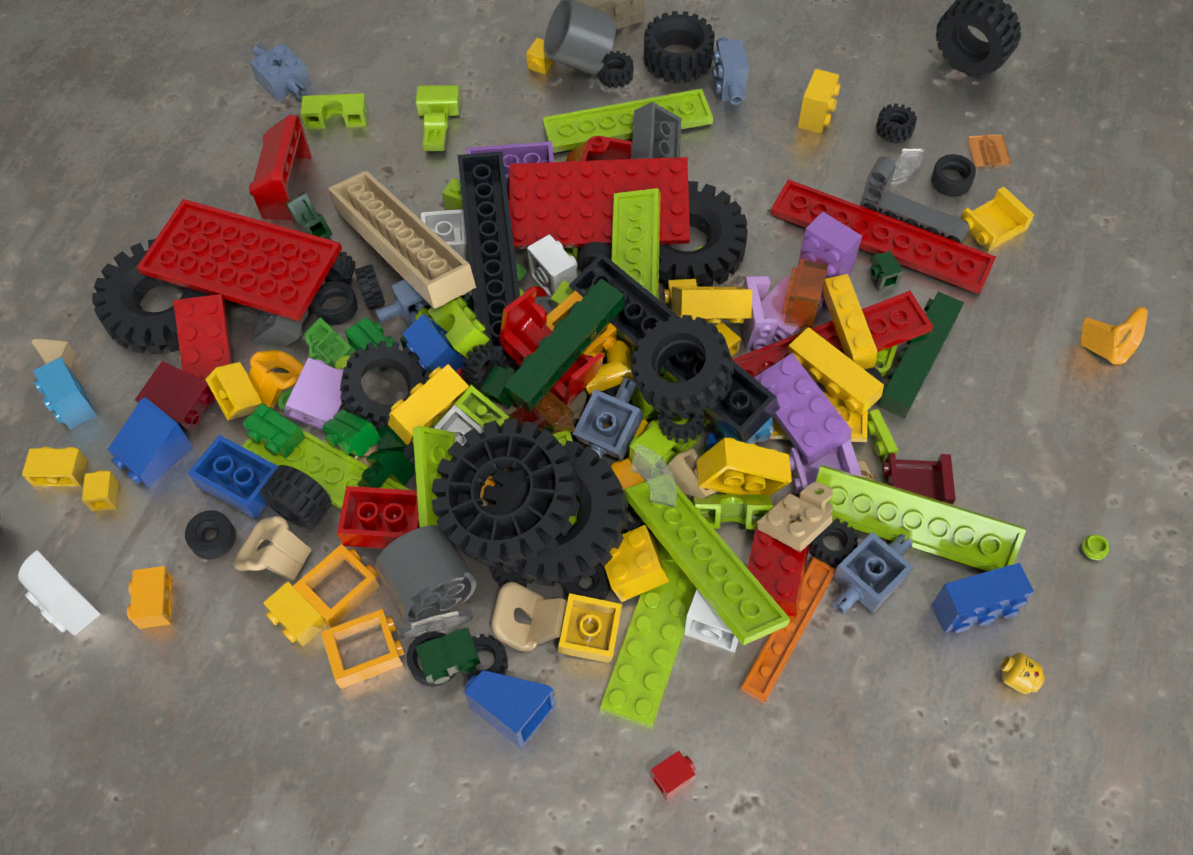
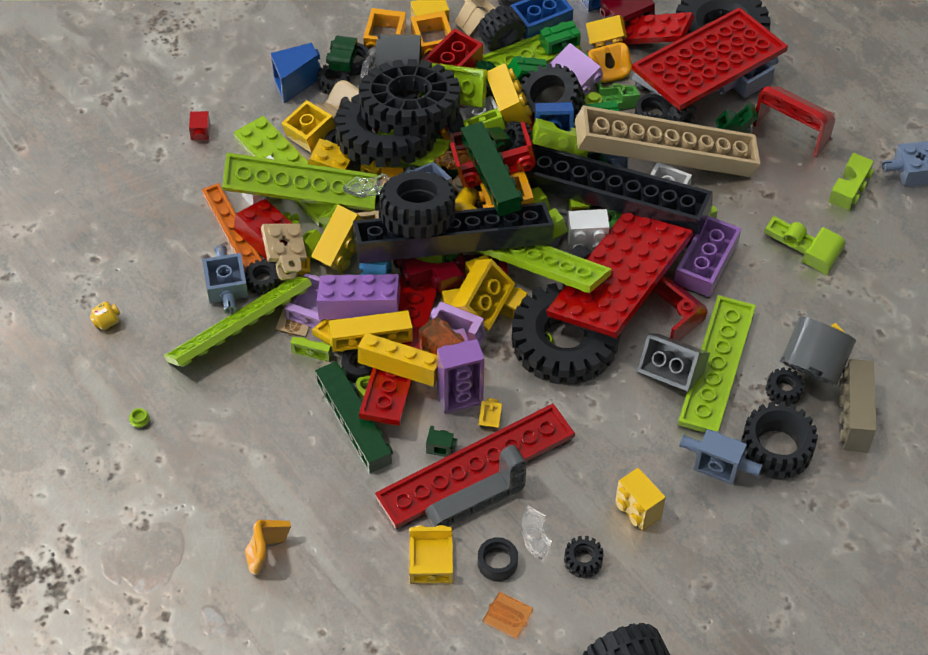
camera: 120 degrees right, 5 degrees down
dark red panel [882,453,956,505] -> none
blue brick [932,563,1034,633] -> none

